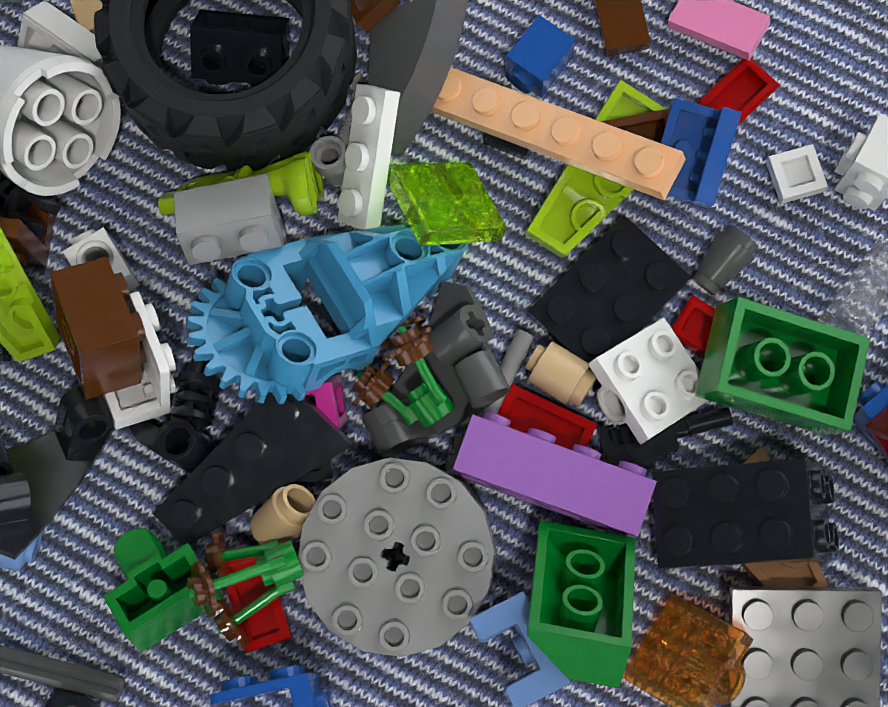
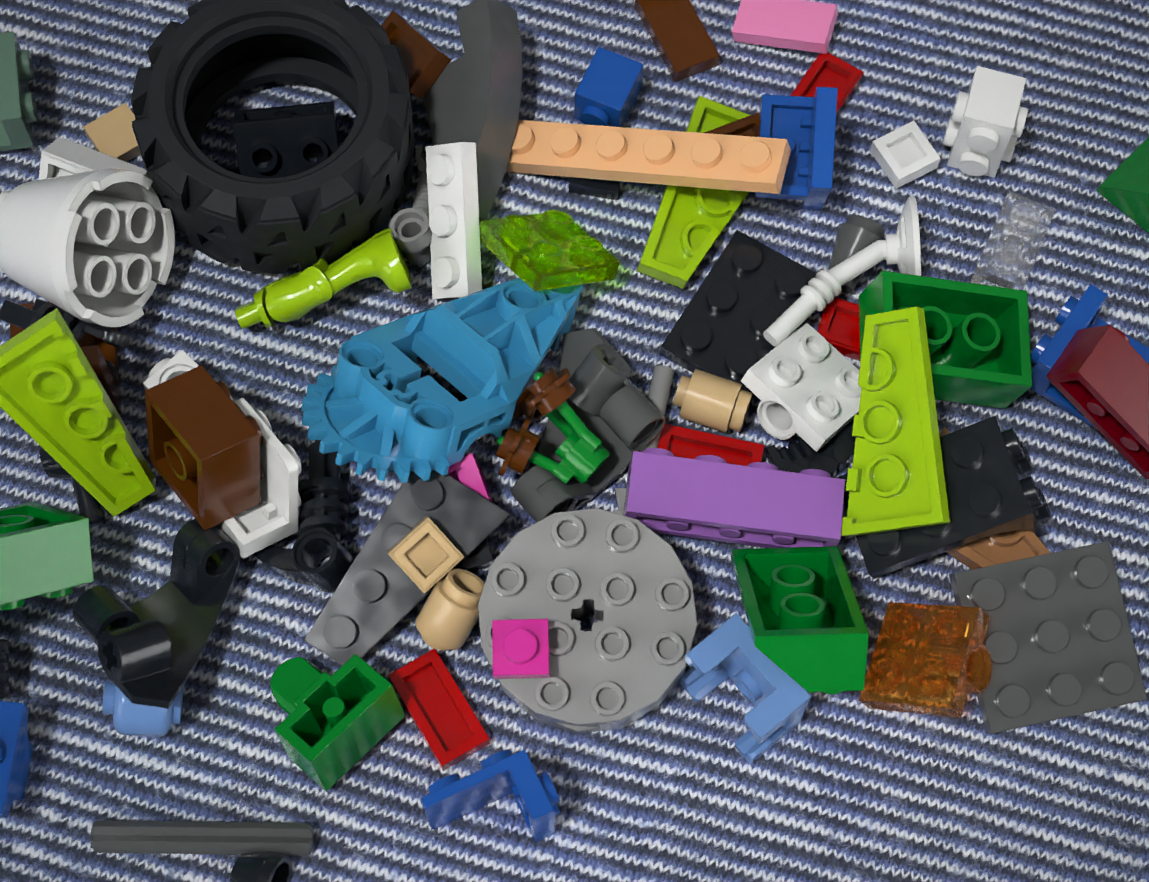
camera: 20 degrees left, 10 degrees down
light grey slope [174,174,289,265] -> none
plant [187,531,304,646] -> none
none -> tan tile [386,516,464,594]
none -> dark pink plate [492,619,550,679]
none -> white dish [763,197,921,347]
none -> lime wing [841,306,950,537]

